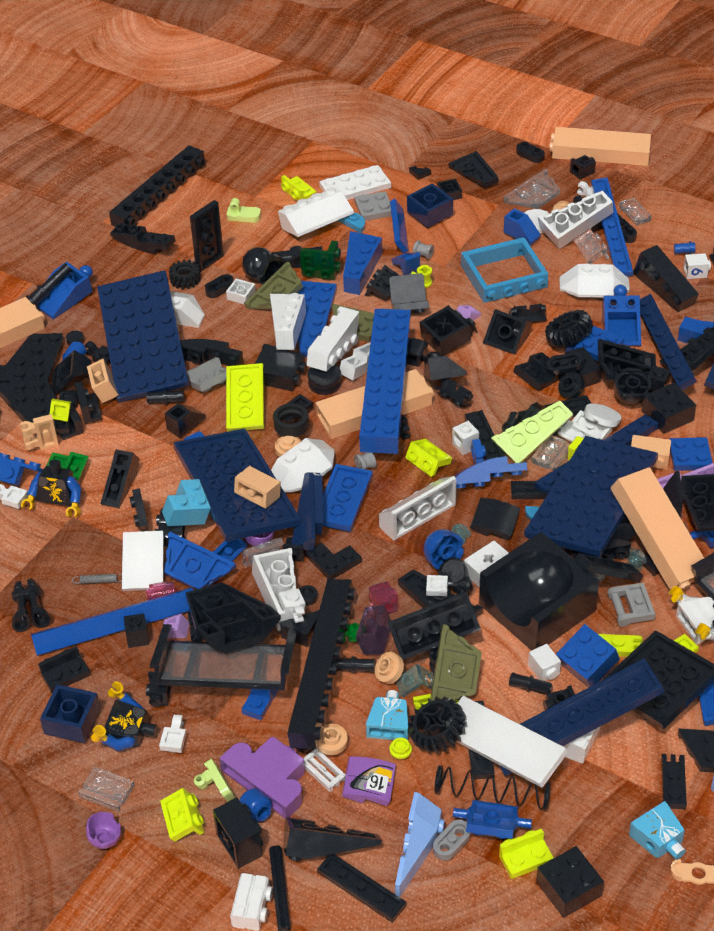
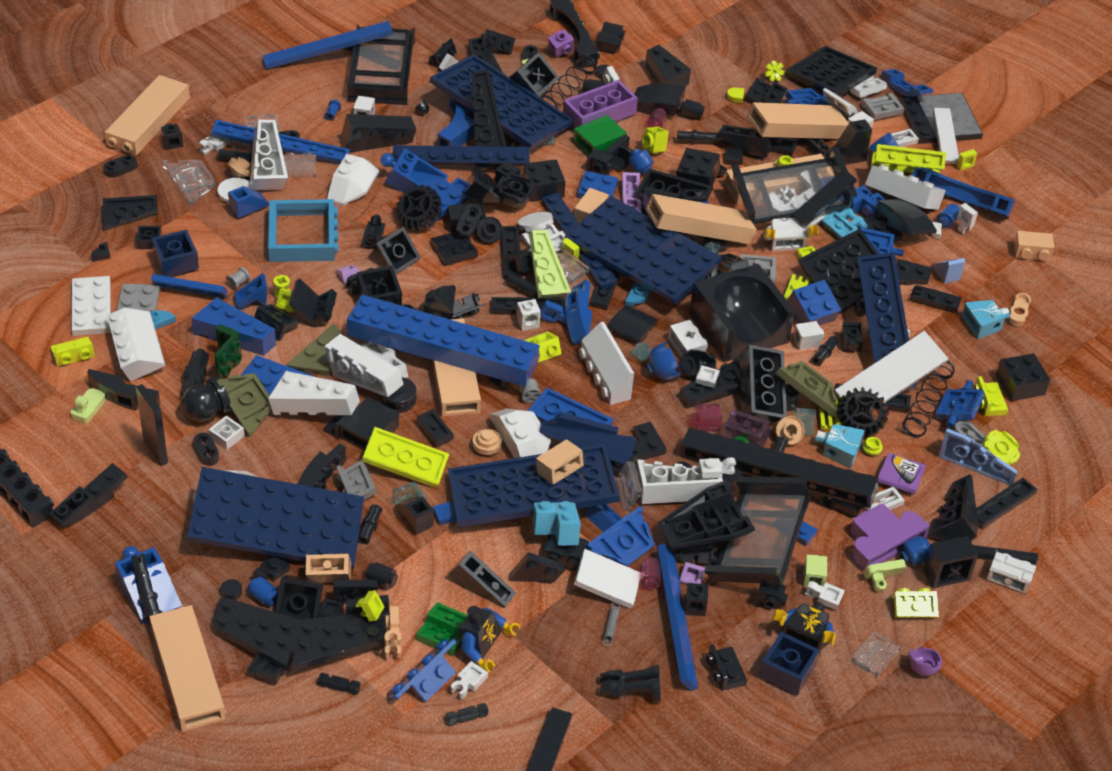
camera: 80 degrees left, 0 degrees up
black tyre [169,260,201,290] -> none
black tyre [273,403,309,437] -> none
none -> black slope [87,369,161,411]
none -> black brick [365,562,398,589]
none -> clear light blue bracket [393,482,427,504]
none -> yellowish green brick [804,555,827,587]
none -> neon yellow tile [983,430,1020,466]

